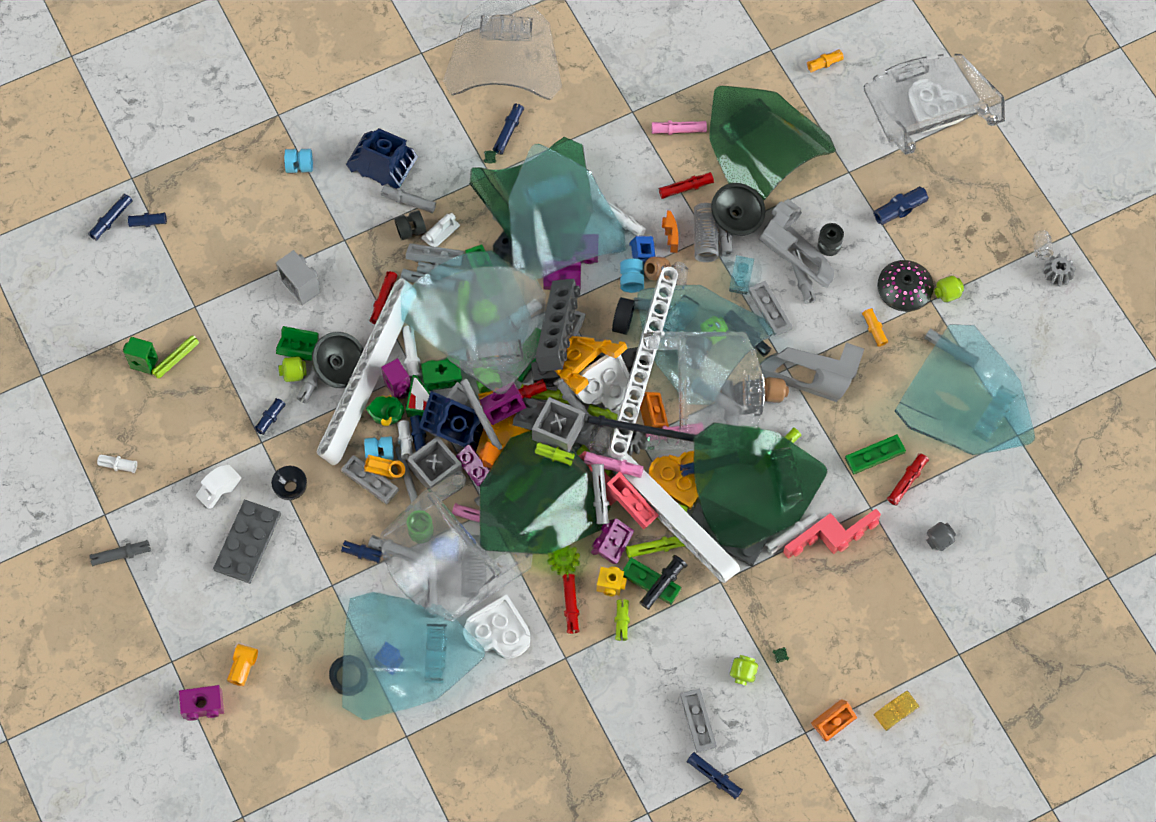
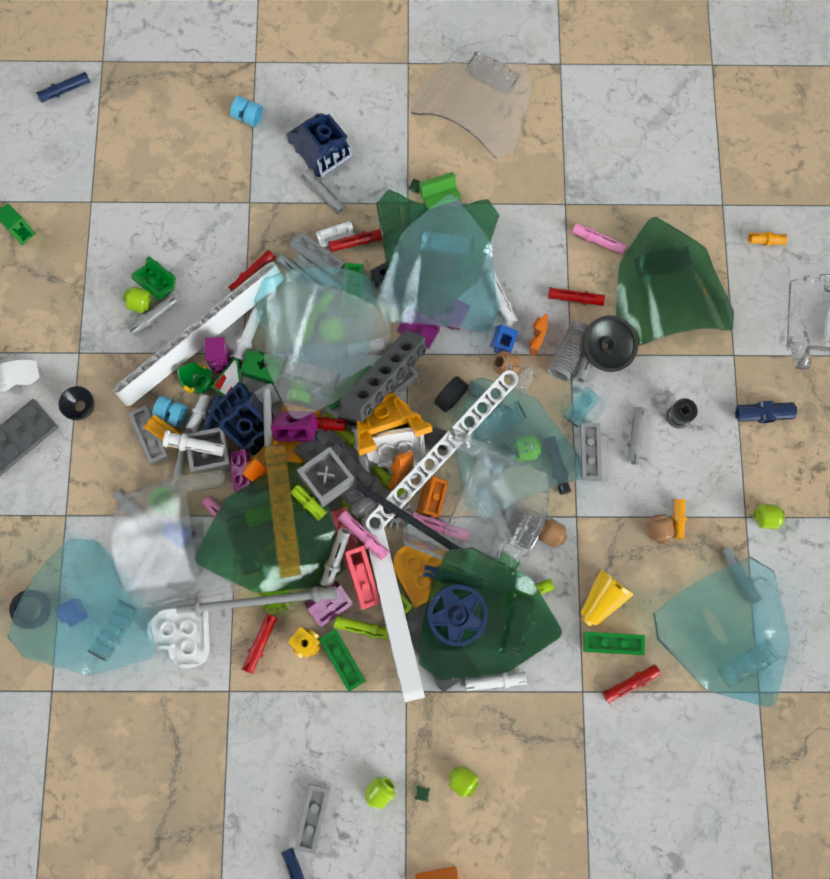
camera: 25 degrees right, 10 degrees up
dark blue pin [128,212,167,227] -> none
lime axle [152,335,199,379] -> none
dark blue pin [254,398,286,435] -> none
light grey brick [276,250,320,305] -> none
pearl dark grey dish [312,332,364,388] -> none
dark blue pin [341,540,383,563] -> none
pearl dark grey wheel [394,210,427,241] -> none
dark blue pin [492,103,524,155] -> none
lime pin [614,599,630,641] -> none
medium azure wheel [620,259,644,293] -> none
black pin [639,555,688,610] -> none
light grey panel [756,343,864,402] -> none
light grey panel [759,199,834,288] -> none
coral bracket [783,509,881,559] -> none
pearl dark grey dish [877,260,934,312] -> none
dark grey head [926,522,956,551] -> none
none -> white pin [163,430,225,457]
none -> light grey bar [176,586,338,617]
none -> clear yellow beam [264,444,302,578]
none -> red pin [328,228,384,253]
none -> orange slope [387,450,414,491]
none -> bright green panel [419,172,461,210]
none -> dark blue wheel [427,584,488,646]
none -> lime head [448,766,479,798]
none -> yellow cone [580,570,633,626]
none -> medium nougat head [647,514,675,544]

